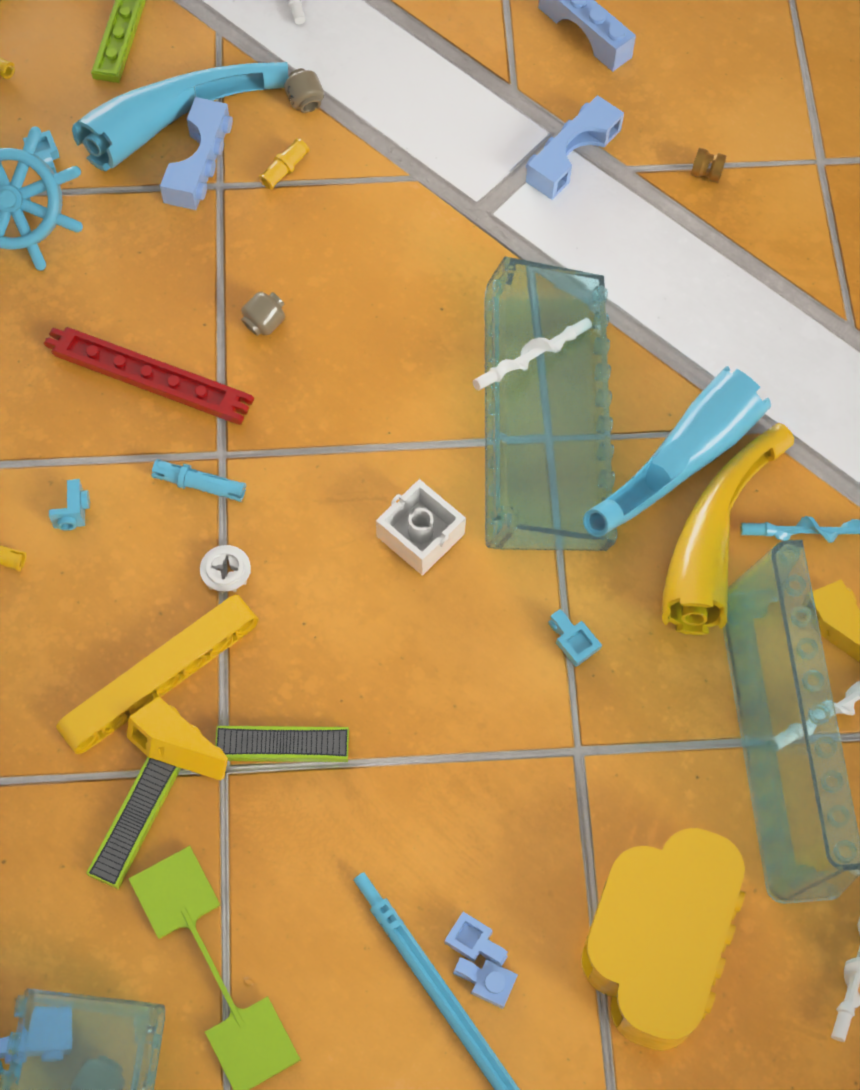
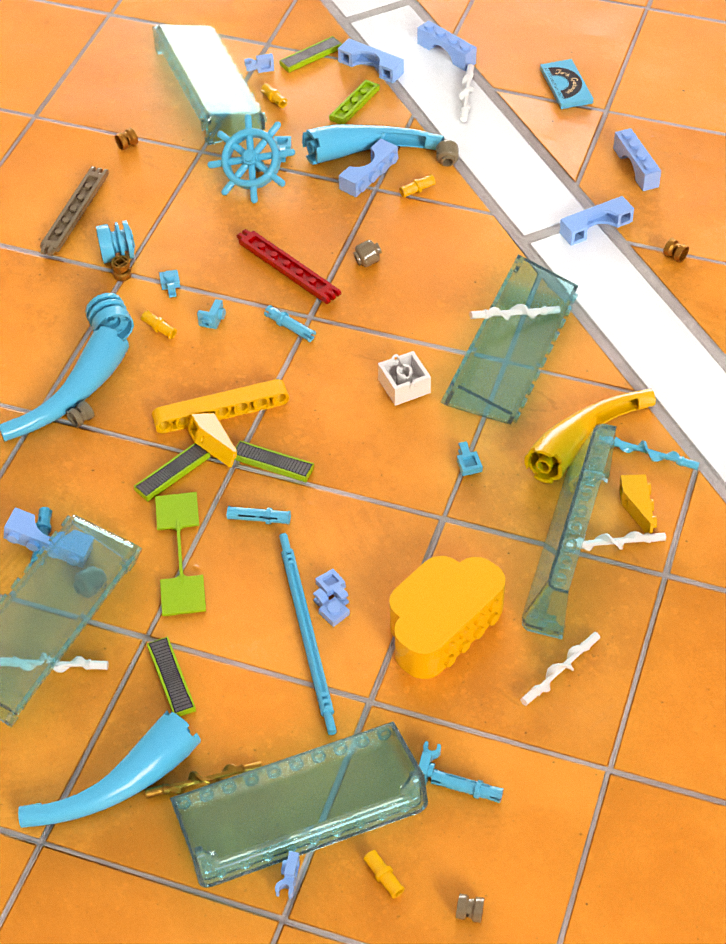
camera: 25 degrees right, 15 degrees down
white gear [200,545,251,594] -> none
medium azure brick [583,366,771,537] -> none
none -> medium azure pin [226,506,291,525]

